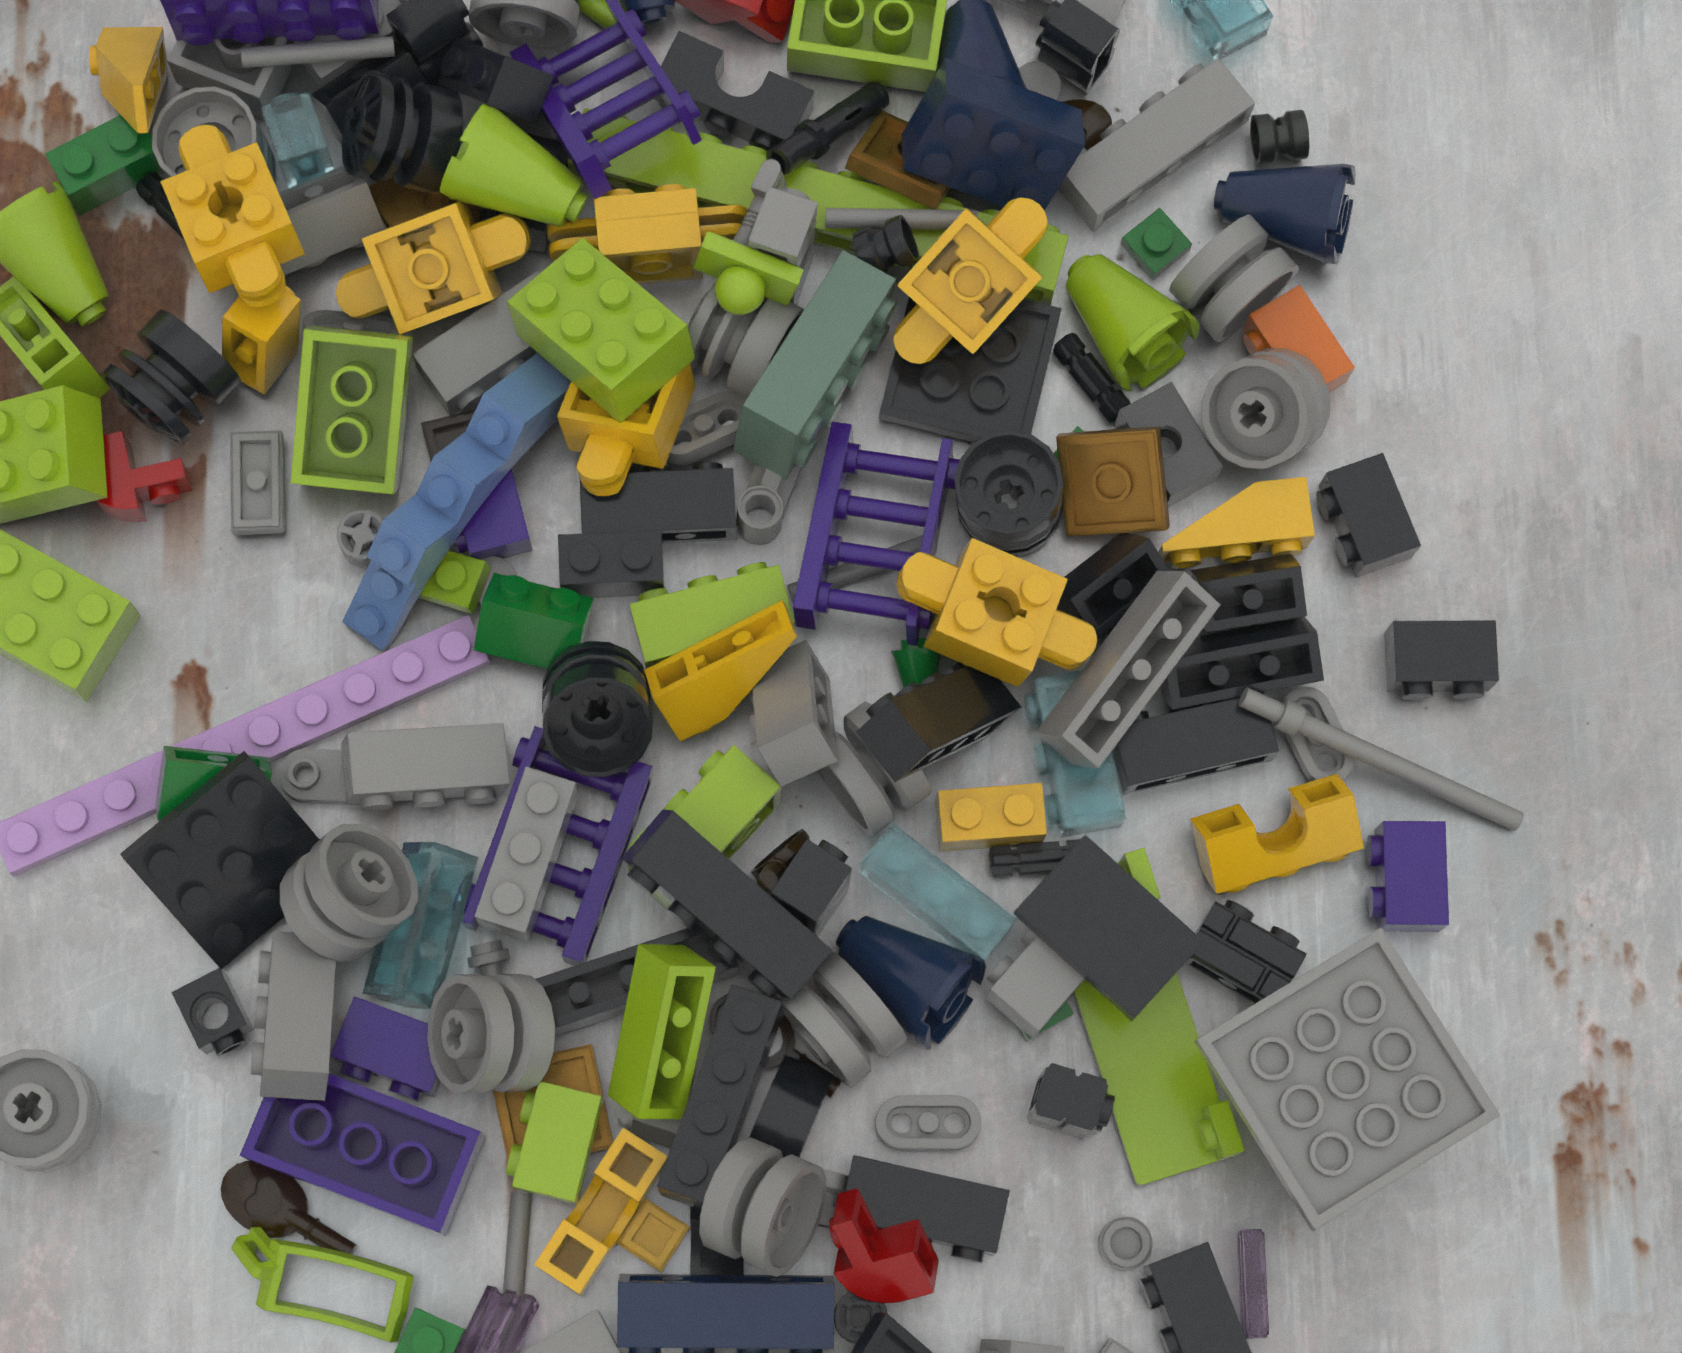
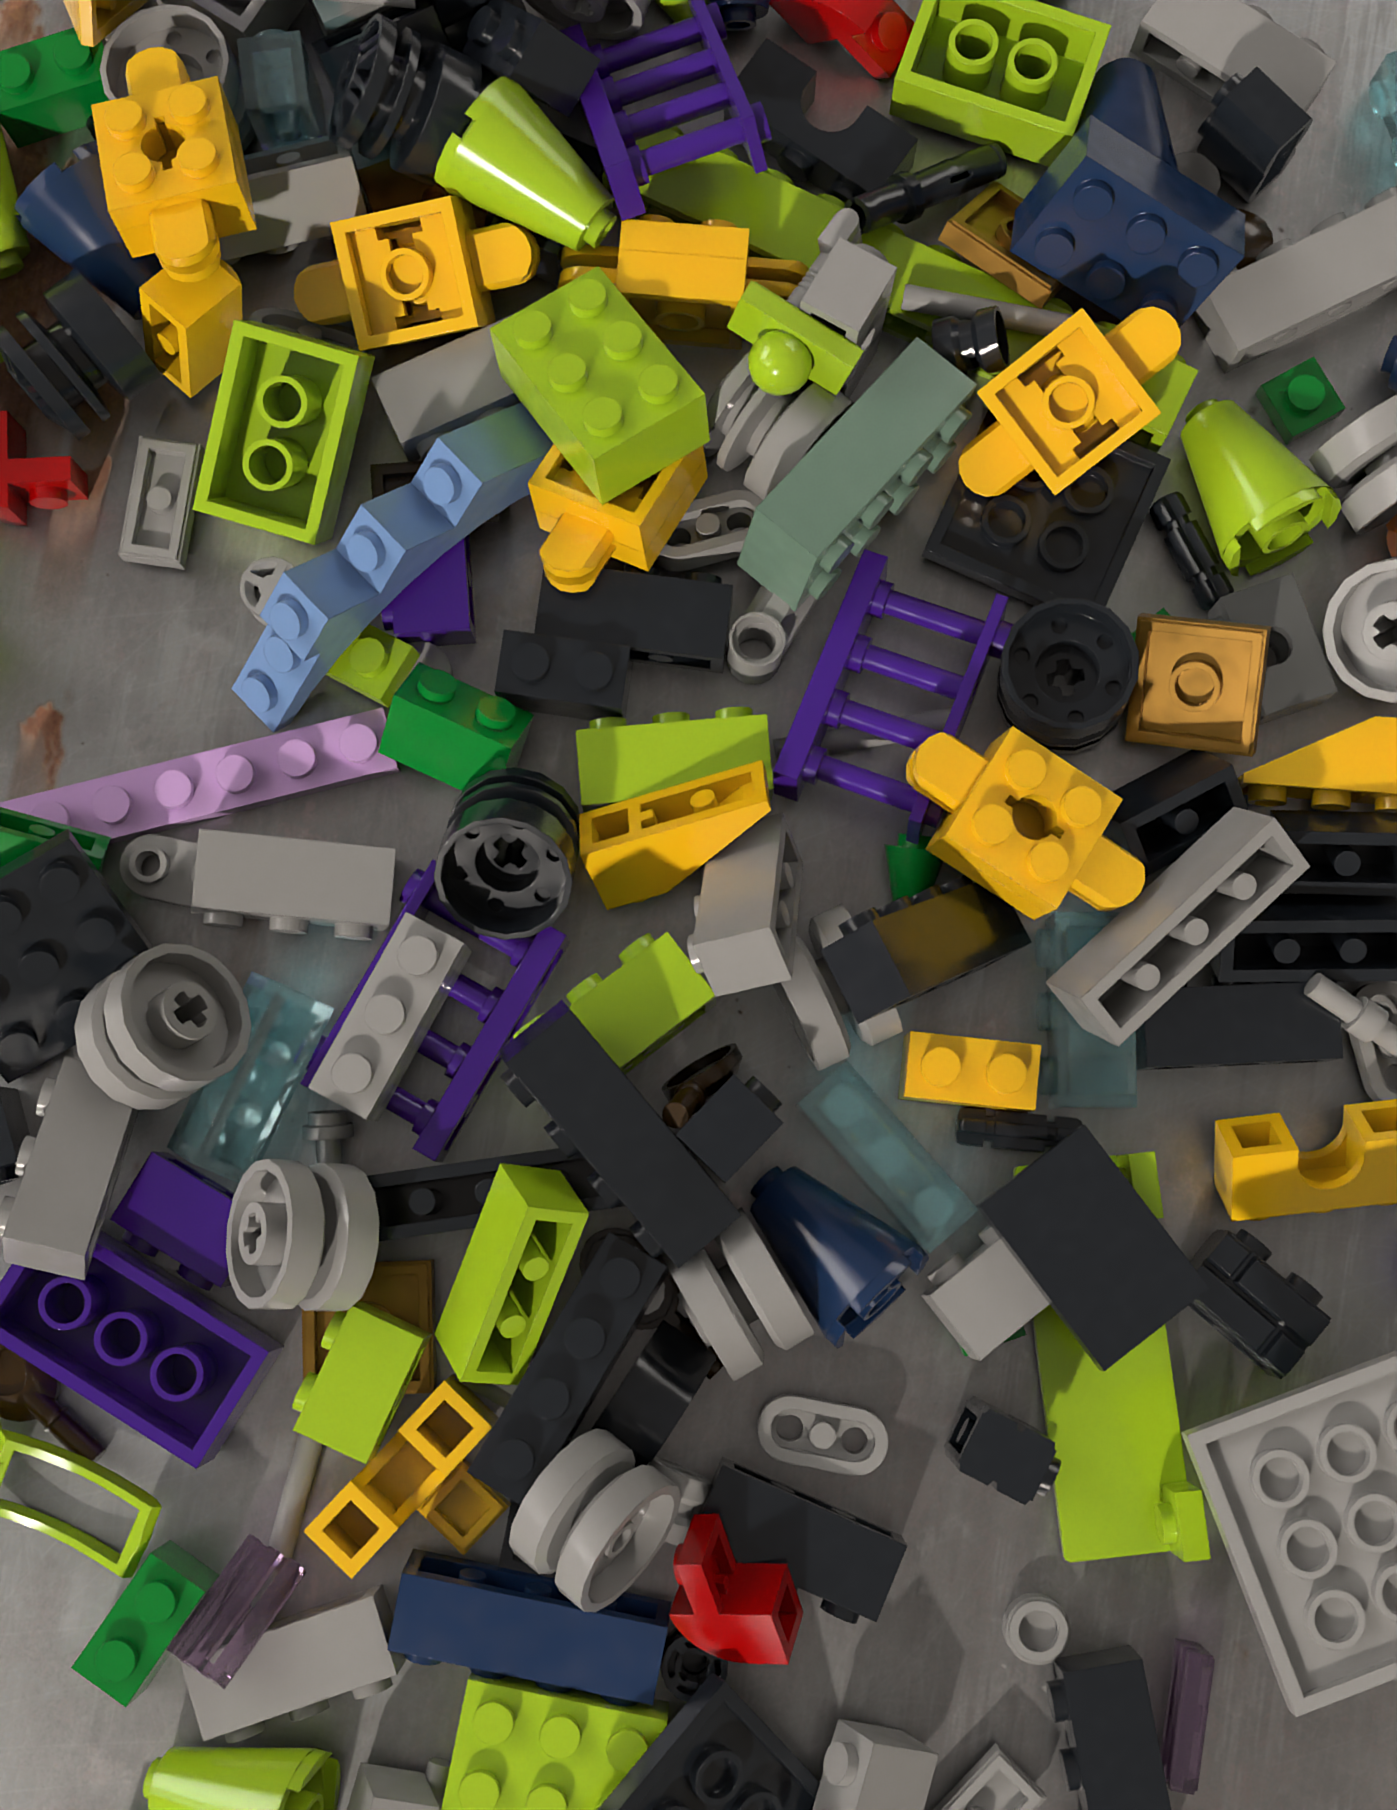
camera: 20 degrees right, 5 degrees up
none -> dark blue cone [14,140,163,320]

